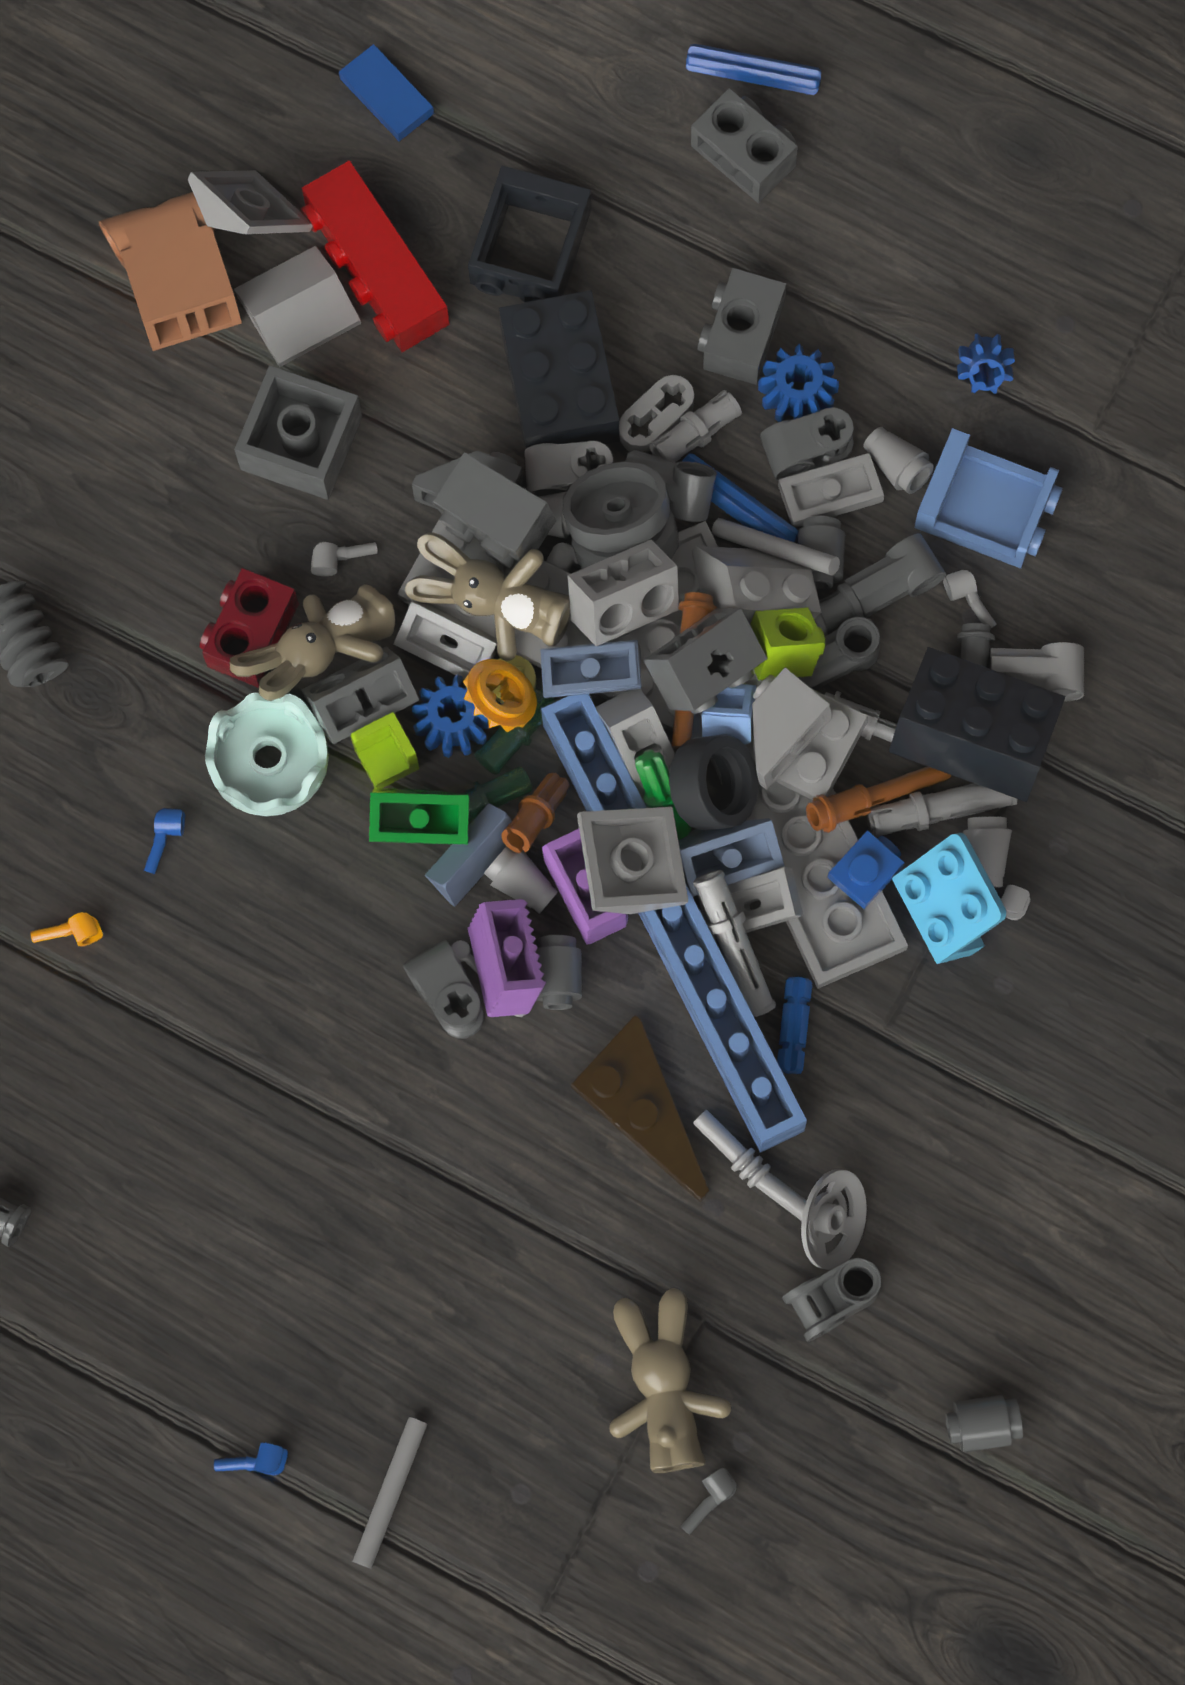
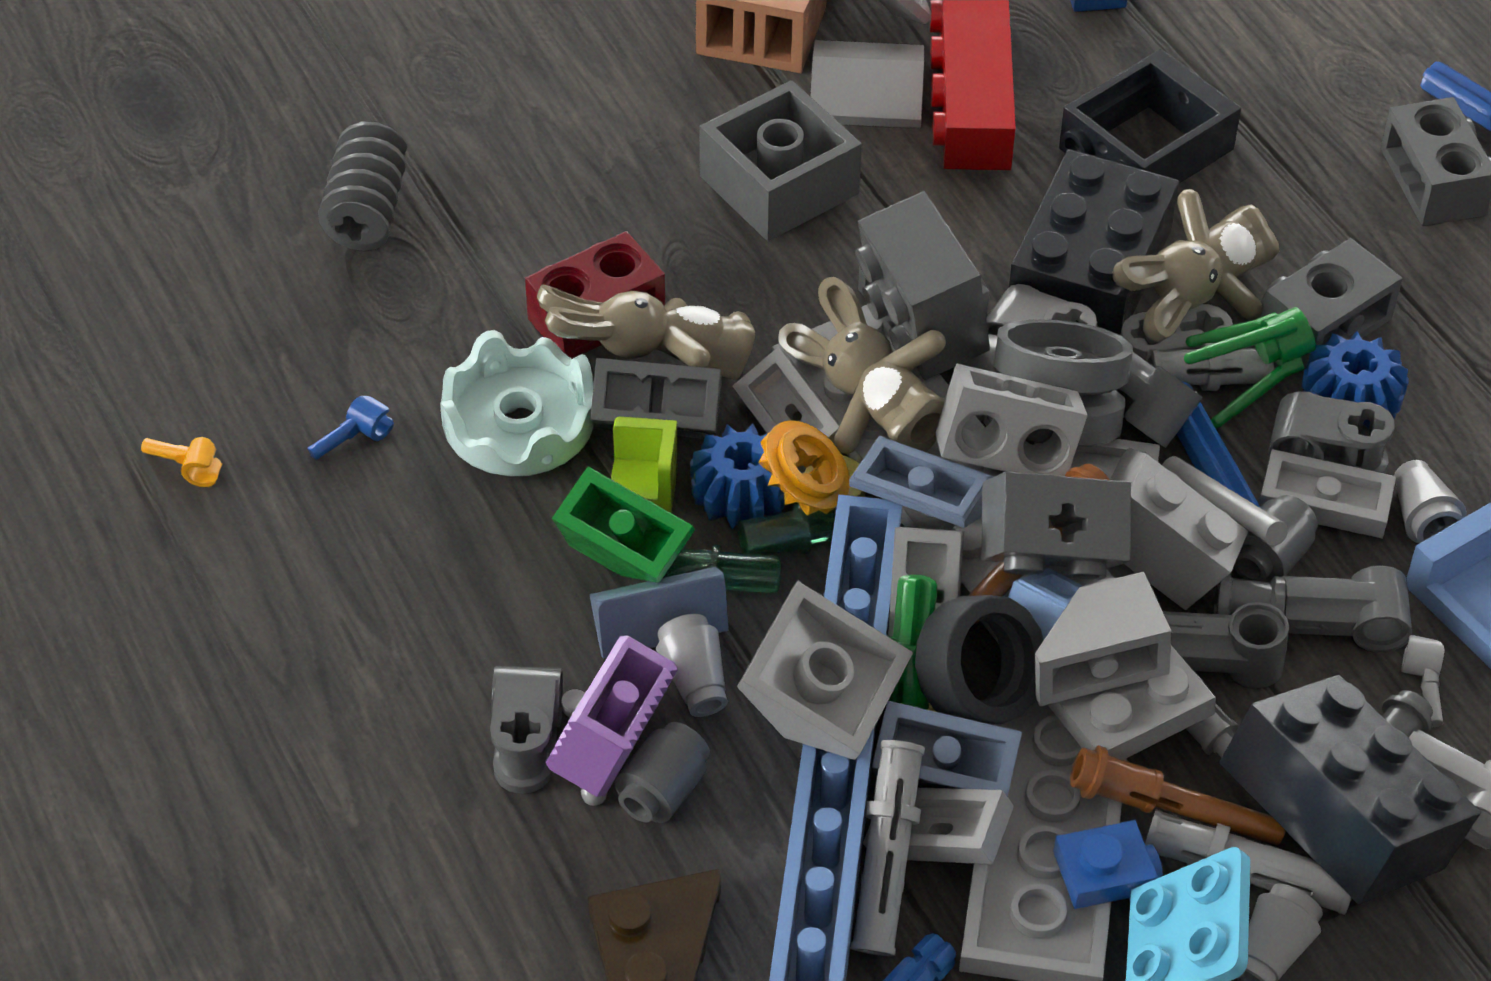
camera: 30 degrees right, 25 degrees down
light grey hand [311,542,377,576] -> none
dark orange axle [502,772,569,853] -> none
medium lavender brick [542,829,628,945] -> none
lime brick [750,607,825,680] -> none
none -> dark tan animal [1112,189,1279,342]
none -> green plant [1184,307,1316,428]

